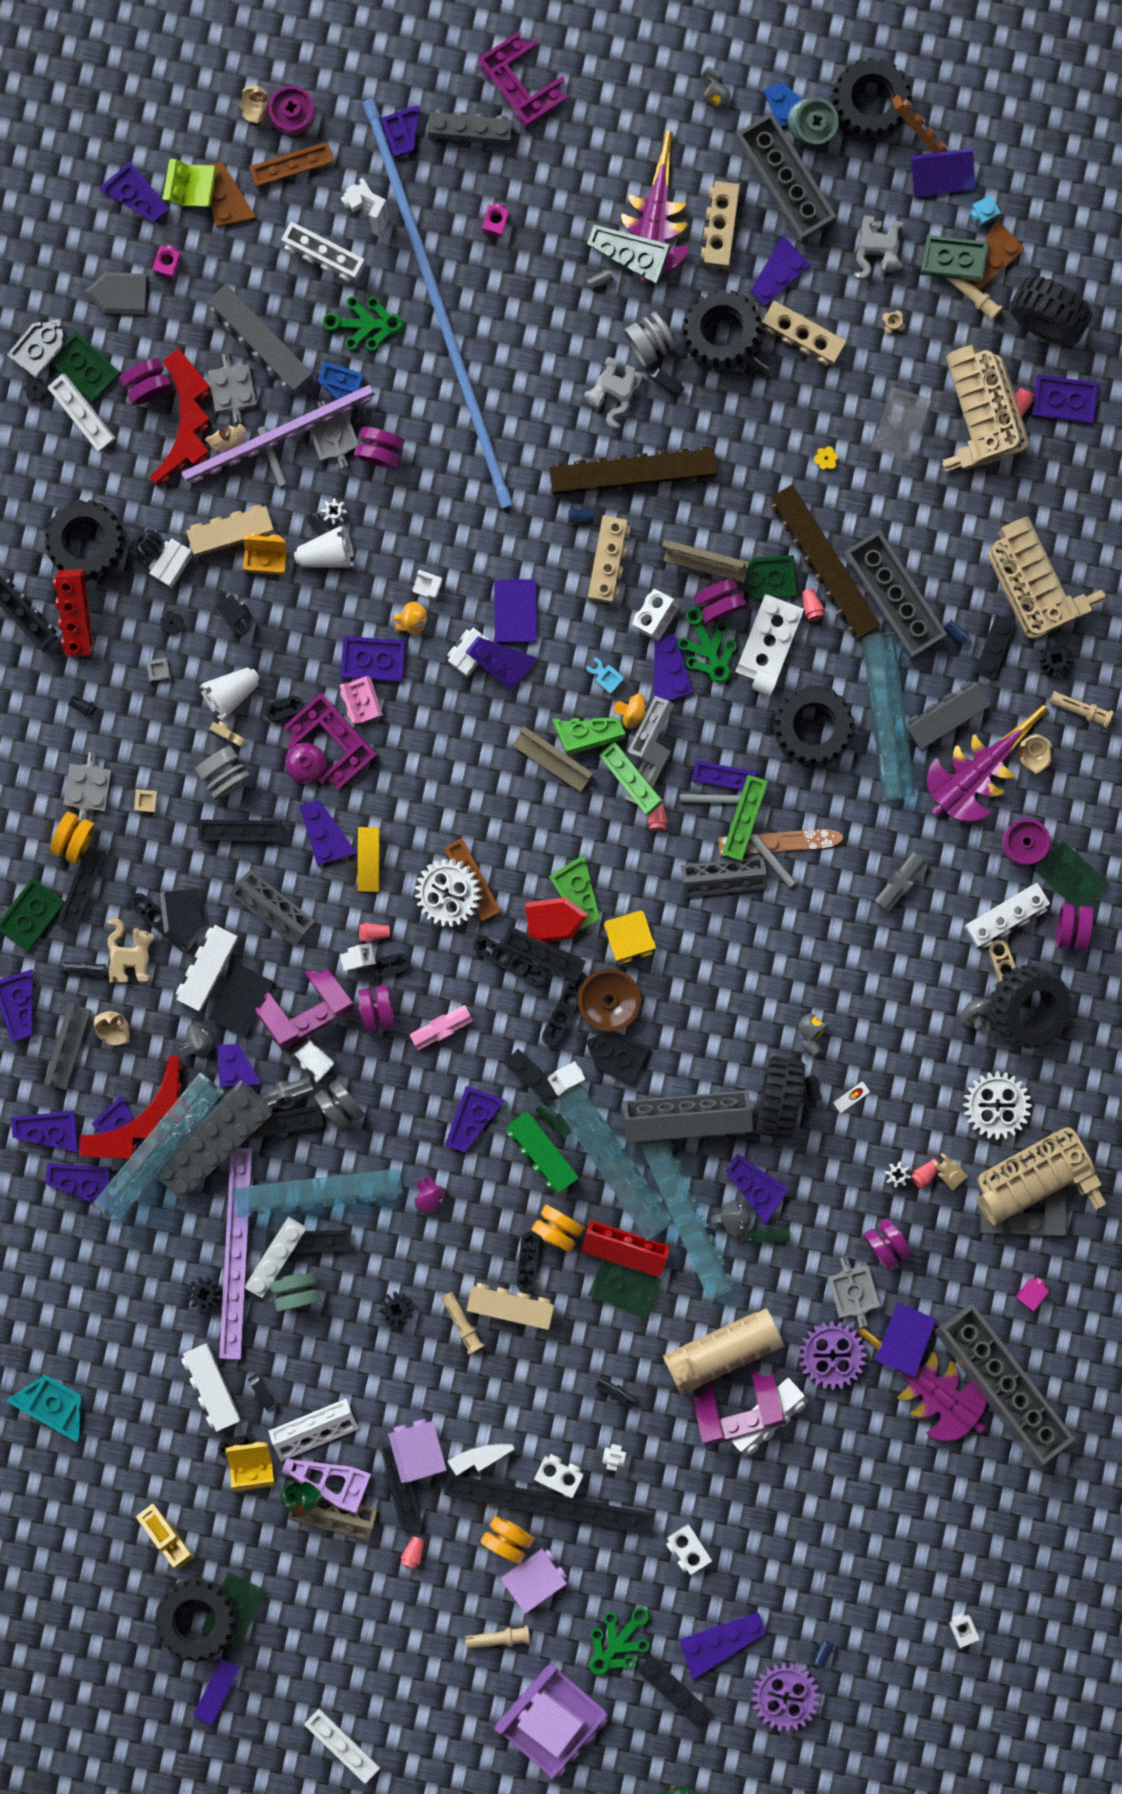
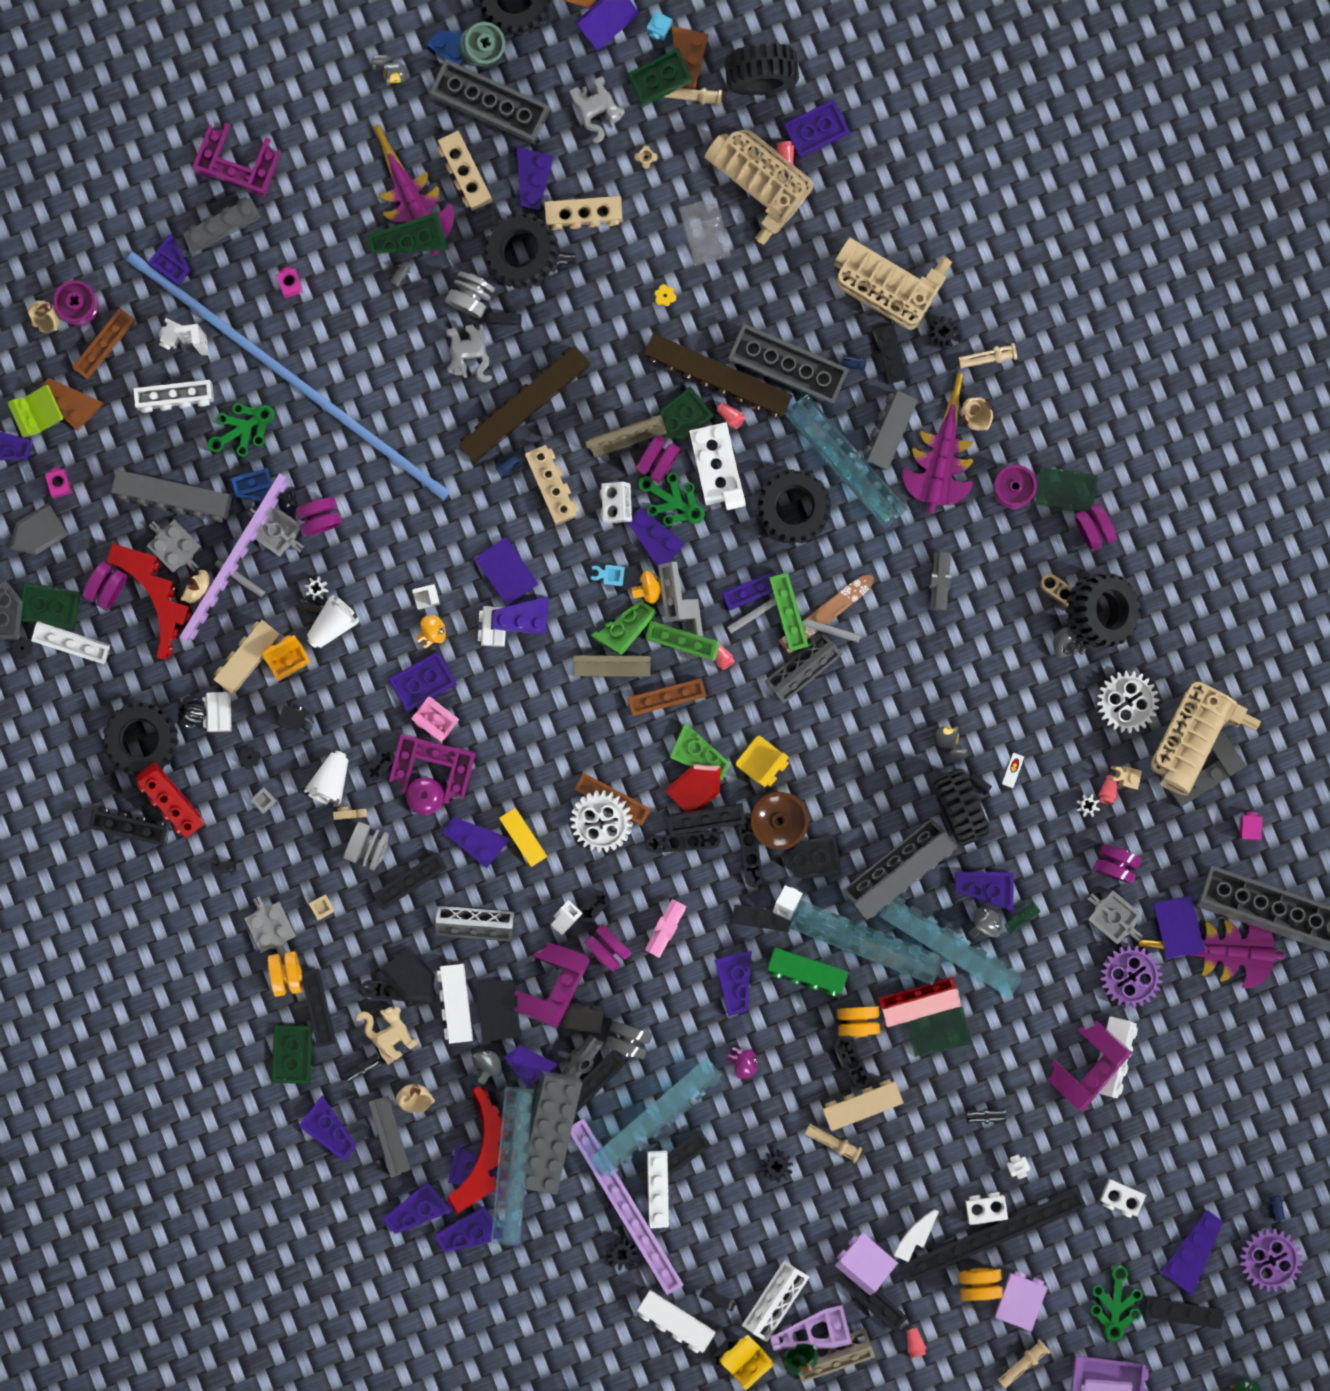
camera: 30 degrees left, 0 degrees up
sand green wheel [270,1272,321,1311] -> none
coral cone [359,922,390,943] -> none
clear green axle [535,1101,572,1138] -> none
tan piece [663,1308,784,1395] -> none
white brick [964,883,1050,948] -> none
none -> dark orange plate [628,678,707,717]

